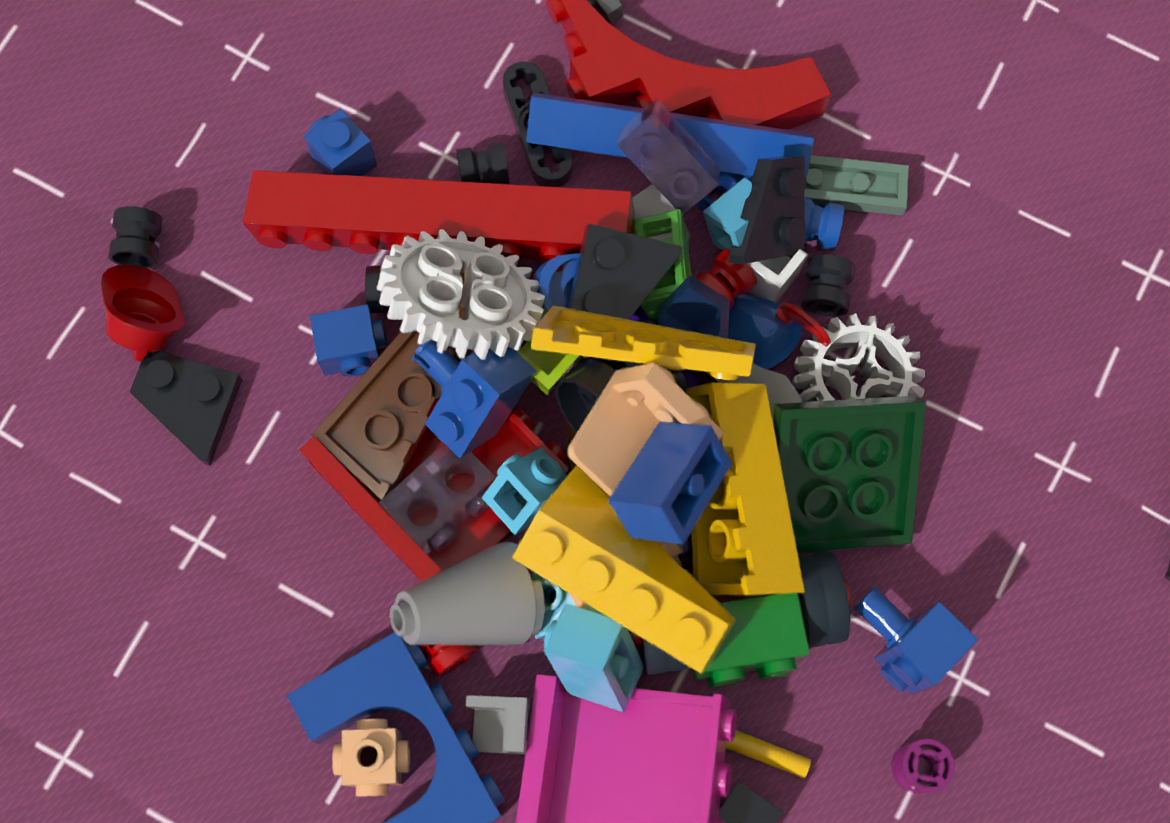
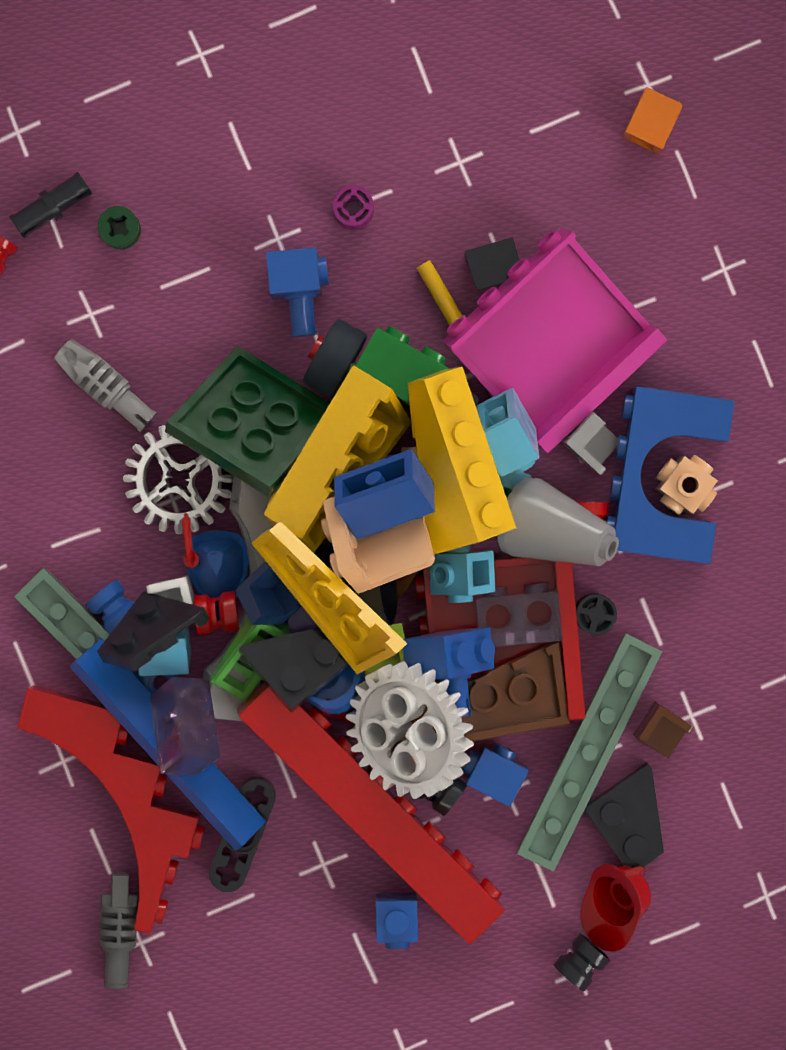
camera: 145 degrees left, 15 degrees up
black wheel [456,142,510,185] -> none
black wheel [801,254,855,317] -> none
none -> light grey hinge [54,339,157,432]
none -> dark green wheel [97,206,141,250]
none -> sand green plate [516,633,663,872]
none -> black wheel [576,593,617,635]
none -> reddish brown panel [633,701,694,759]

